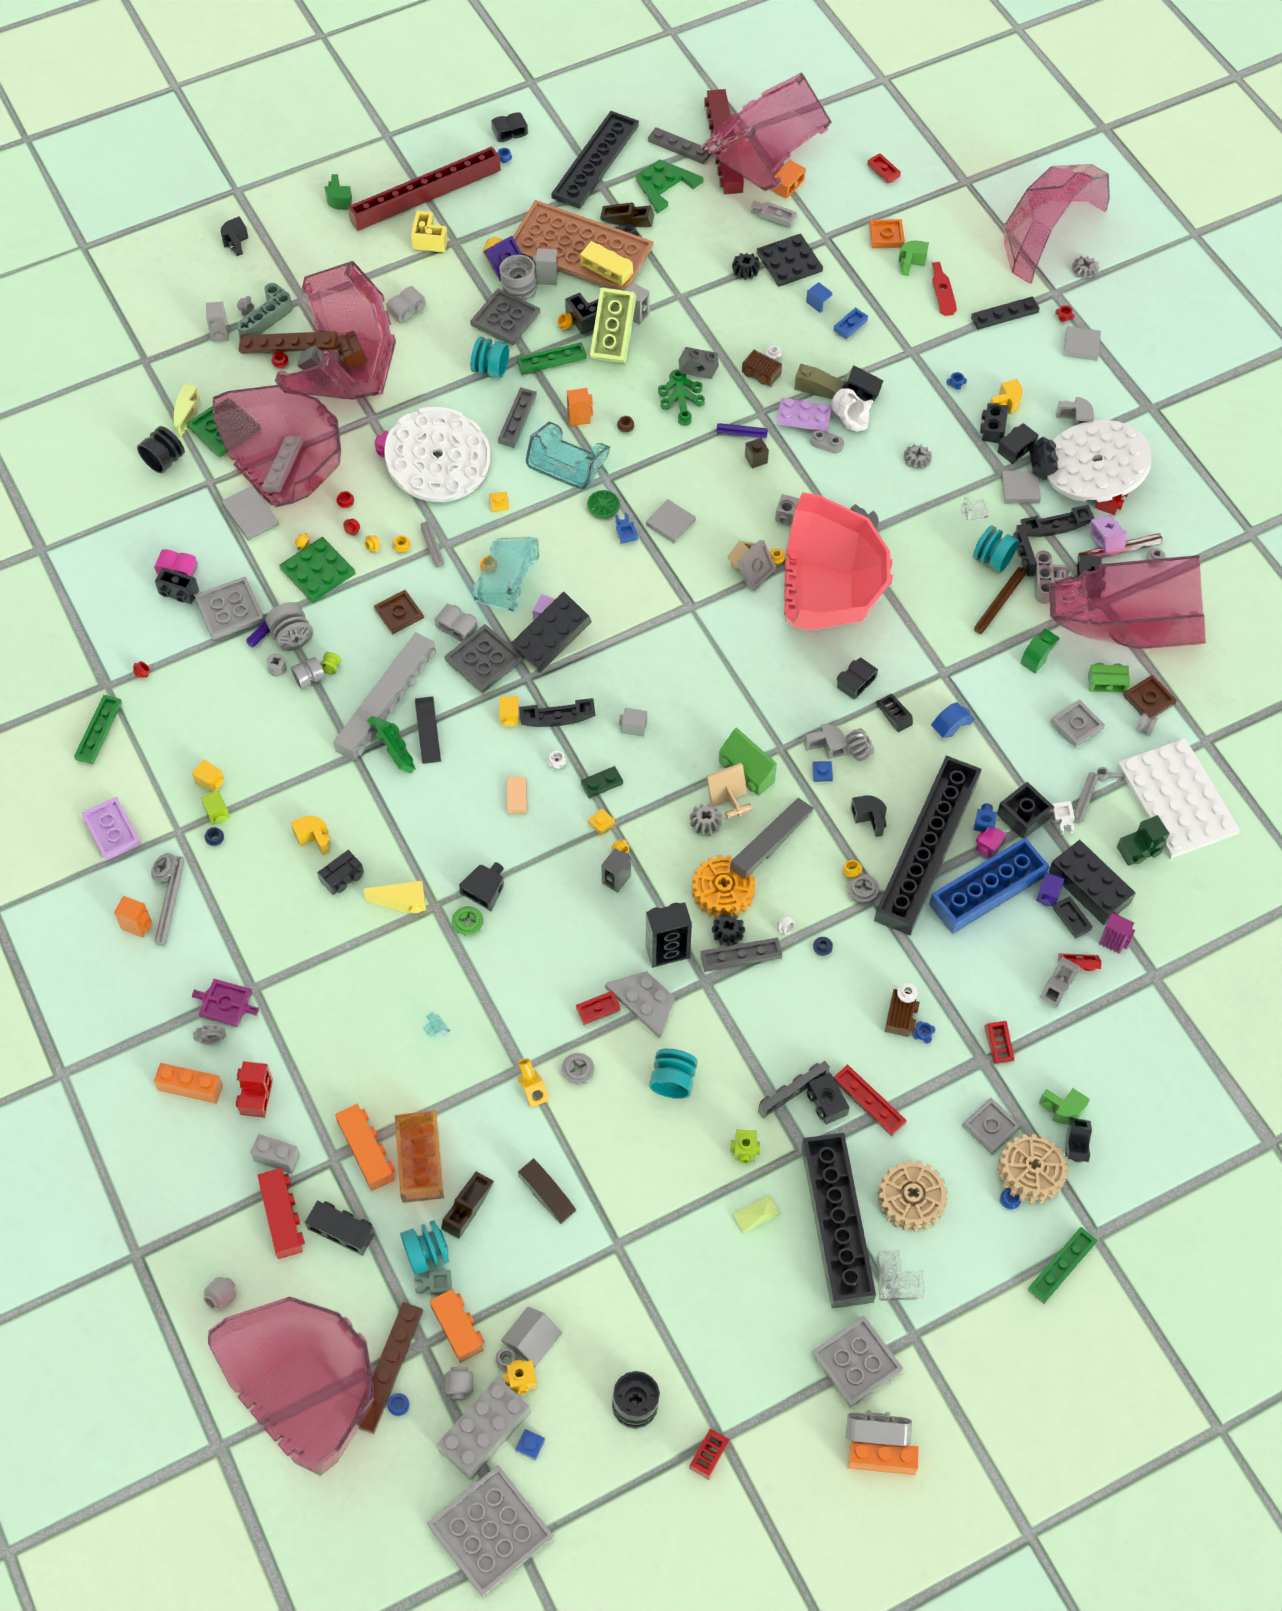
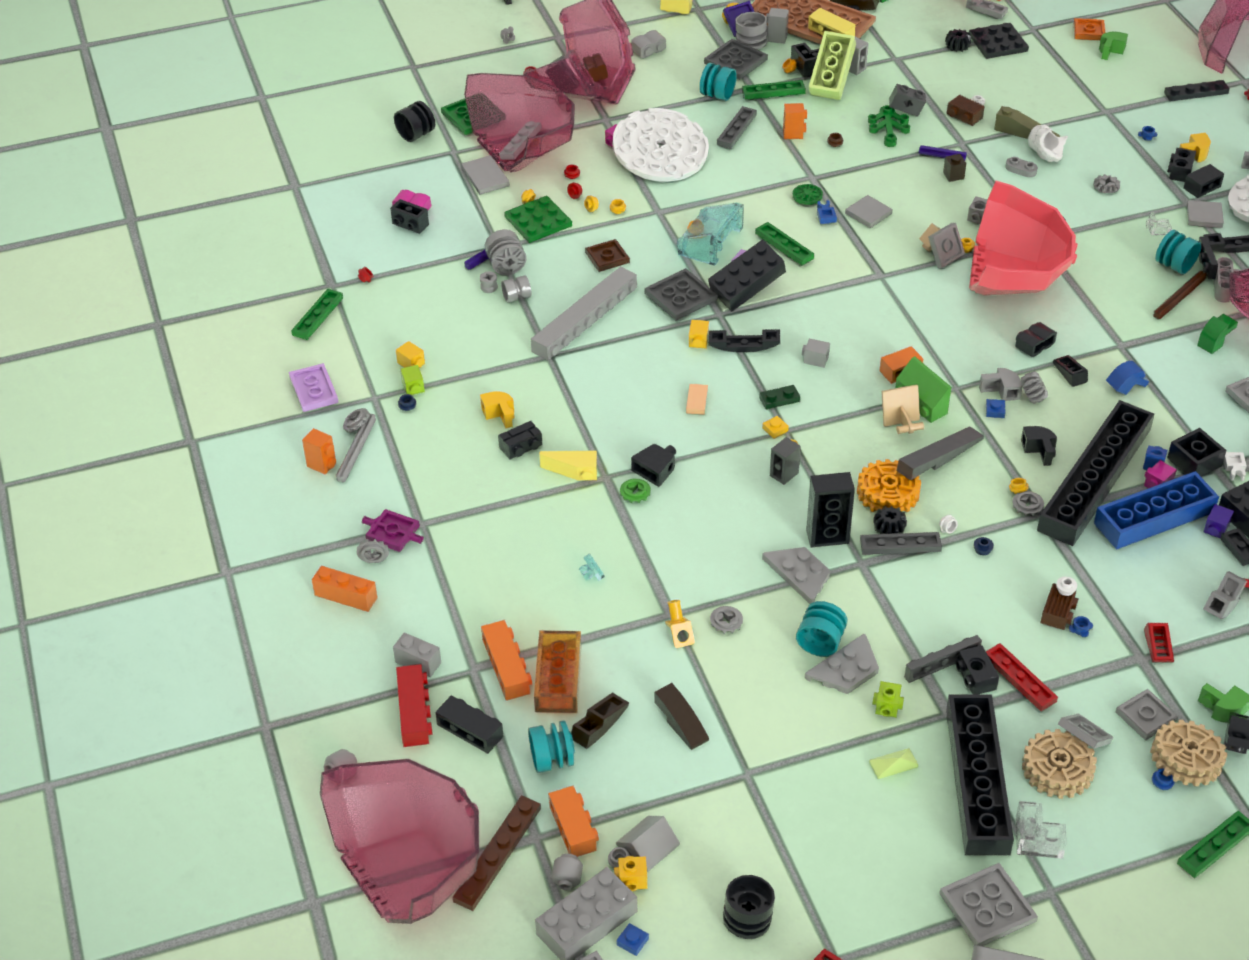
camera: 10 degrees right, 15 degrees down
yellowish green slope [174,383,200,438] -> none
light grey plate [194,576,265,640] -> none
light grey brick [206,301,229,341] -> none
red brick [236,1061,273,1118] -> none
sand green beam [237,283,293,337] -> none
reddish brown plate [238,331,338,354] -> none
lime wheel [320,652,342,675] -> none
green wing [367,716,416,773] -> none
blue plate [387,1393,410,1416] -> none
sand green plate [414,1270,452,1295] -> none
black slope [415,696,441,764] -> none
light grey axle [421,521,444,567] -> none
light grey brick [434,604,478,642] -> none
yellow plate [489,491,509,512] -> none
clear light blue windscreen [526,421,610,490] -> none
white plate [548,750,566,769] -> none
red plate [576,991,621,1025] -> none
light grey gear [690,803,722,836] -> none
lavender plate [776,398,832,432] -> none
blue panel [806,282,832,313] -> none
blue plate [833,307,868,339] -> none
black brick [841,365,884,405] -> none
red piece [932,262,957,316] -> none
black brick [1029,437,1059,480] -> none
none -> green plate [755,222,815,266]
none -> light grey wing [805,634,879,694]
none -> orange brick [880,346,923,384]
none -> light grey tile [1058,714,1113,748]

